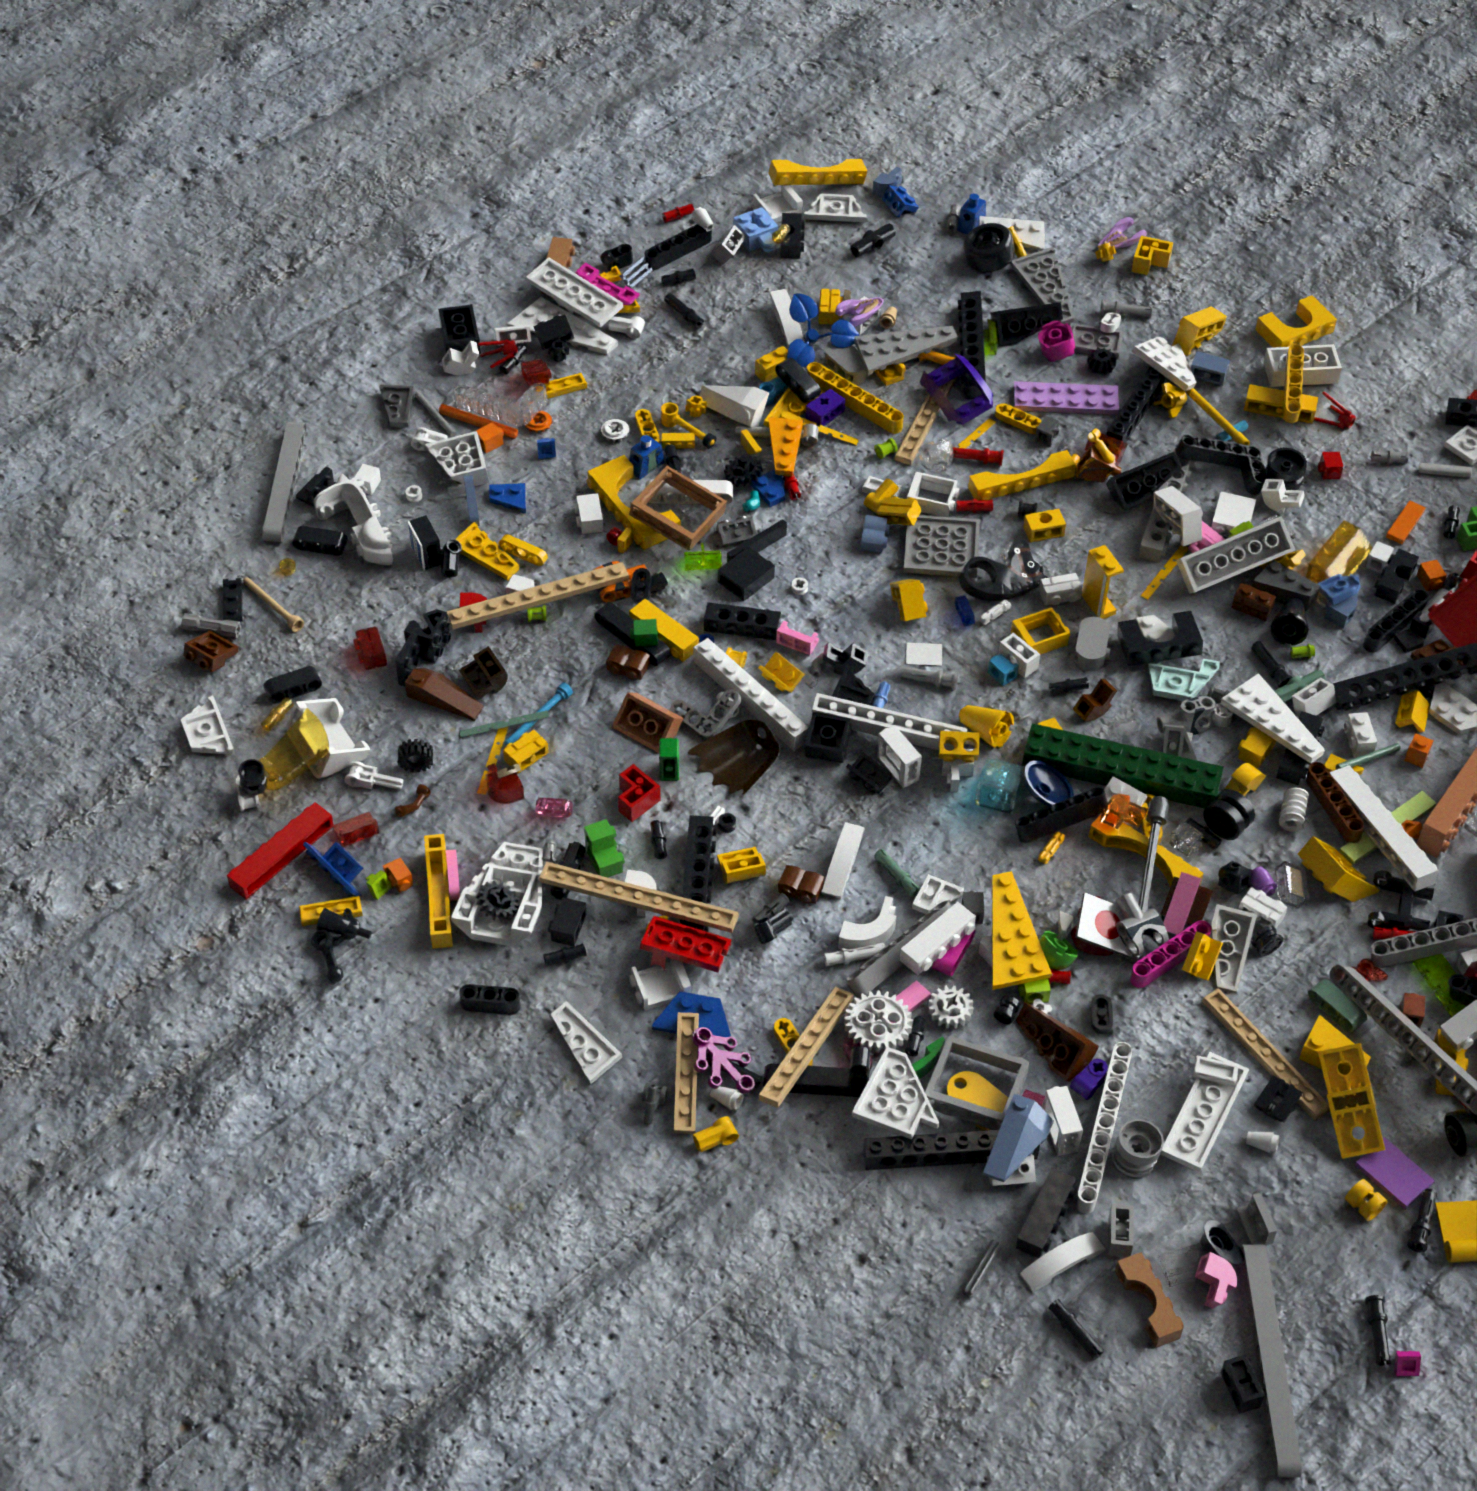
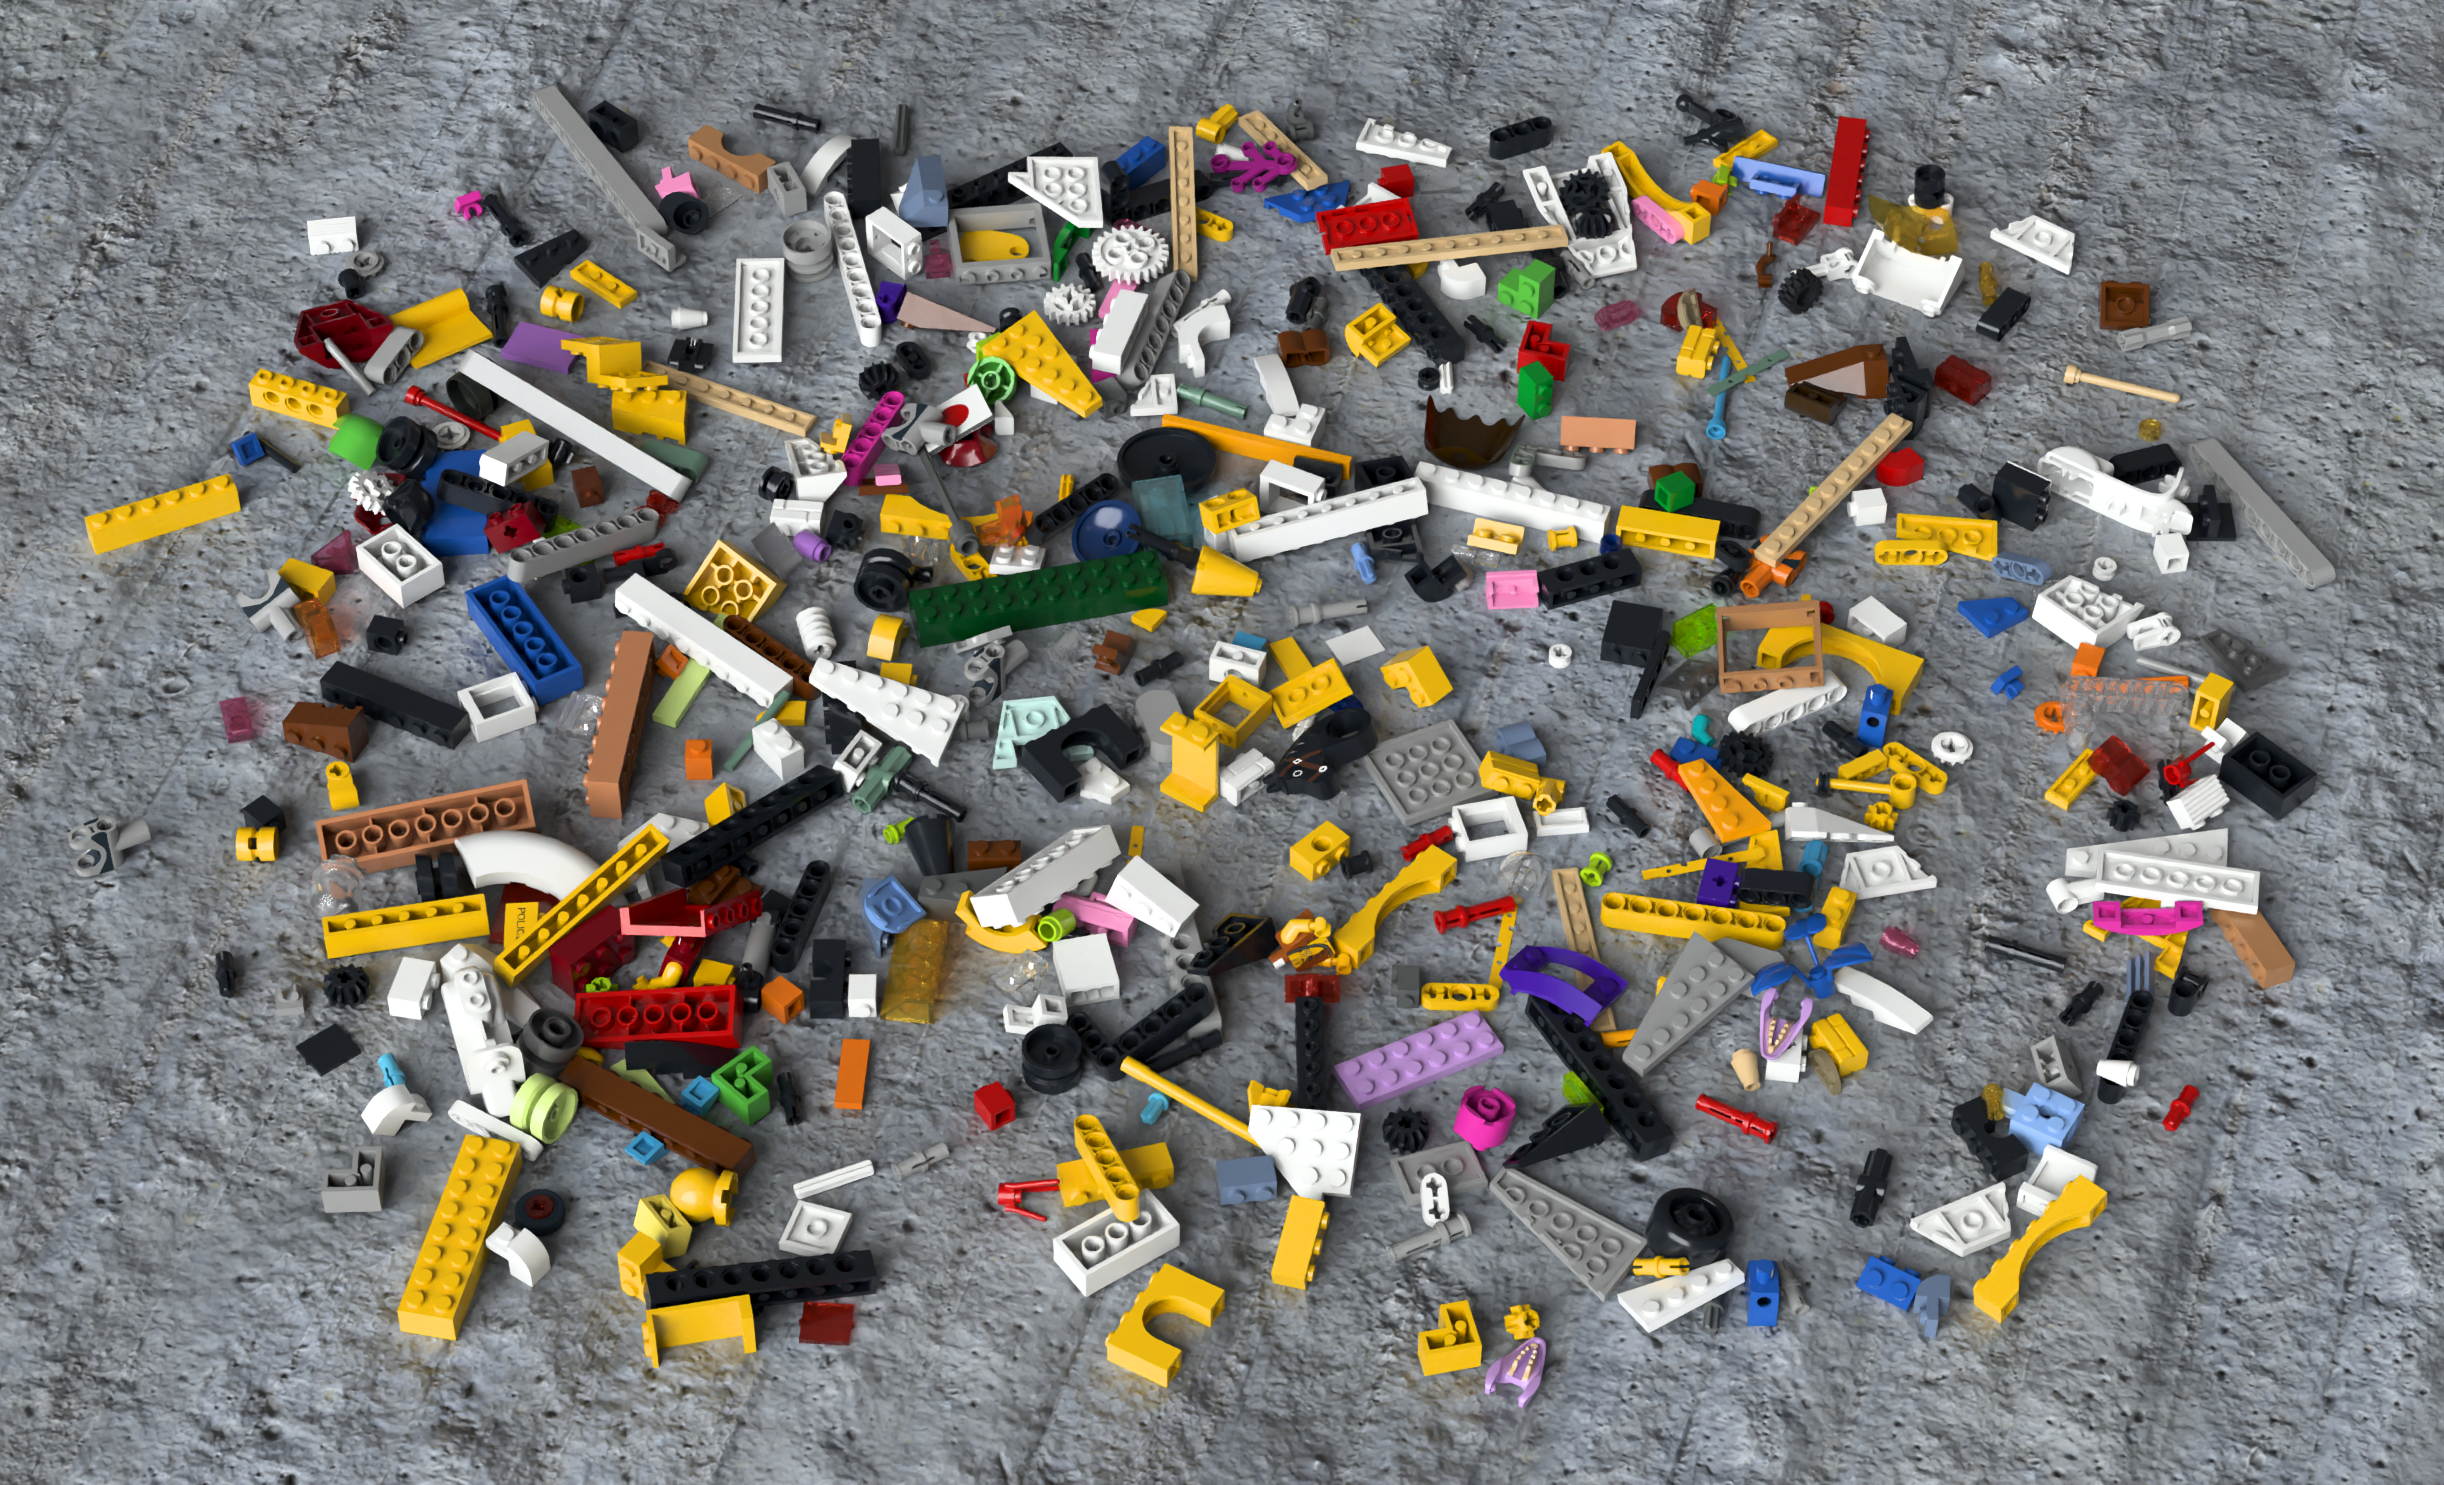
camera: 150 degrees right, 5 degrees down
black plate [223,578,243,622] -> none
black brick [533,314,574,351] -> none
white tile [1192,1055,1239,1087] -> none
none -> black wing [514,229,588,289]
none -> yellow tile [570,259,638,309]
none -> black gear [859,361,900,402]
none -> blue brick [1114,136,1165,191]
none -> black dish [1117,427,1216,499]
none -> black pin [1125,523,1200,570]
none -> light orange tile [1162,413,1352,480]
none -> white brick [1264,403,1326,449]
none -> yellow tile [1267,657,1353,730]
none -> yellow tile [1269,636,1313,680]
none -> red brick [1377,164,1414,198]
none -> black gear [1575,206,1616,240]
none -> black axle [1606,794,1651,839]
none -> red pin [1695,1093,1779,1145]
none -> white wing [1839,845,1937,900]
none -> clear pink cone [1878,925,1921,959]
none -> yellow brick [2189,672,2234,732]

